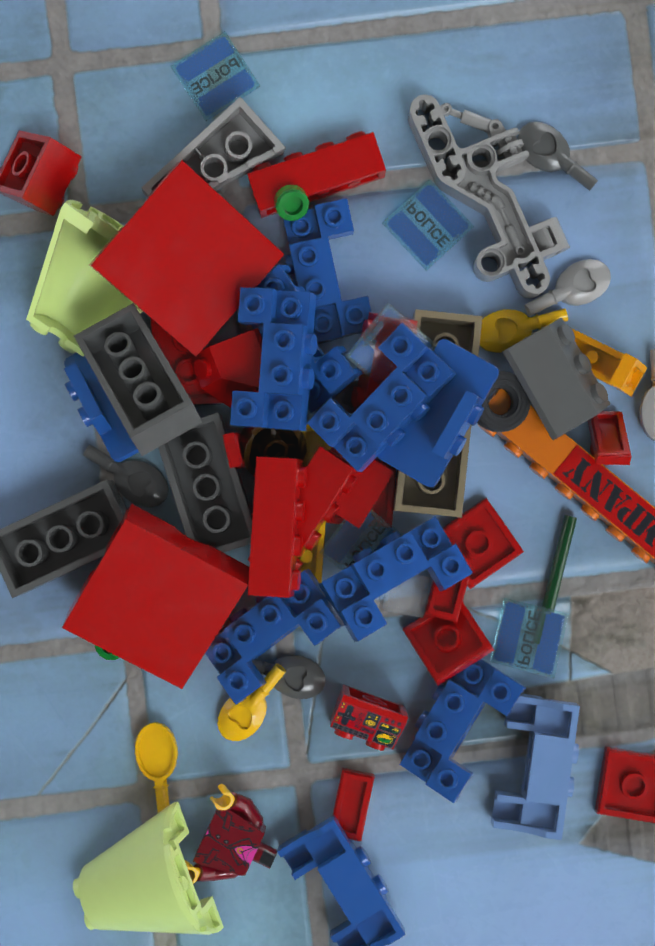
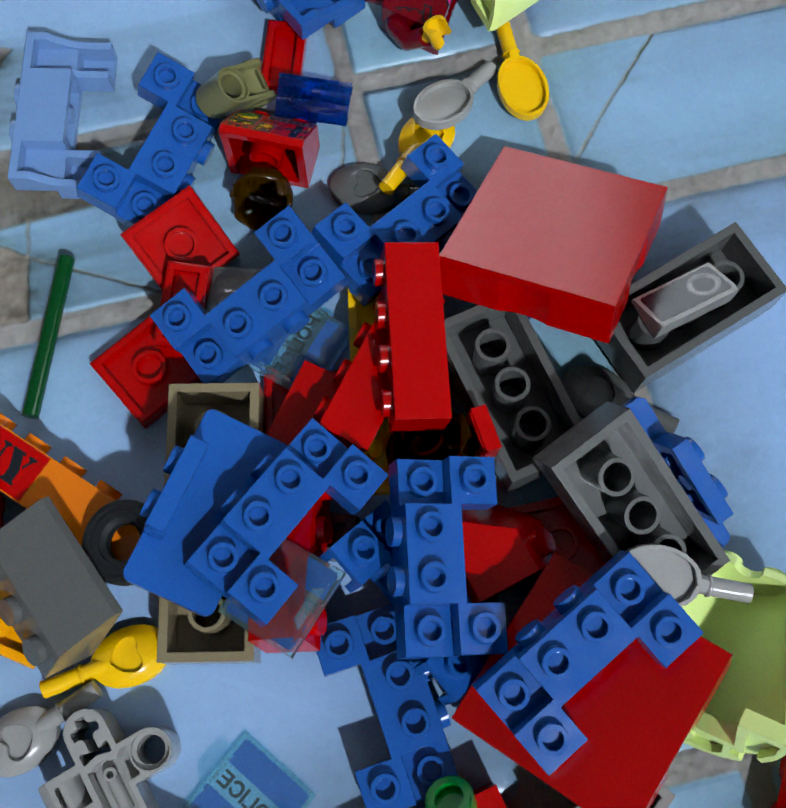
camera: 170 degrees right, 15 degrees down
clear light blue piece [490,598,569,678] -> none
none -> olive piece [196,58,277,119]
none -> dark brown hair [229,165,293,231]
none -> clear blue hips [274,72,353,126]
none -> light grey piece [413,61,497,130]
none -> blue bracket [472,550,704,776]
none -> light grey piece [626,544,754,607]
none -> slope [632,262,739,339]

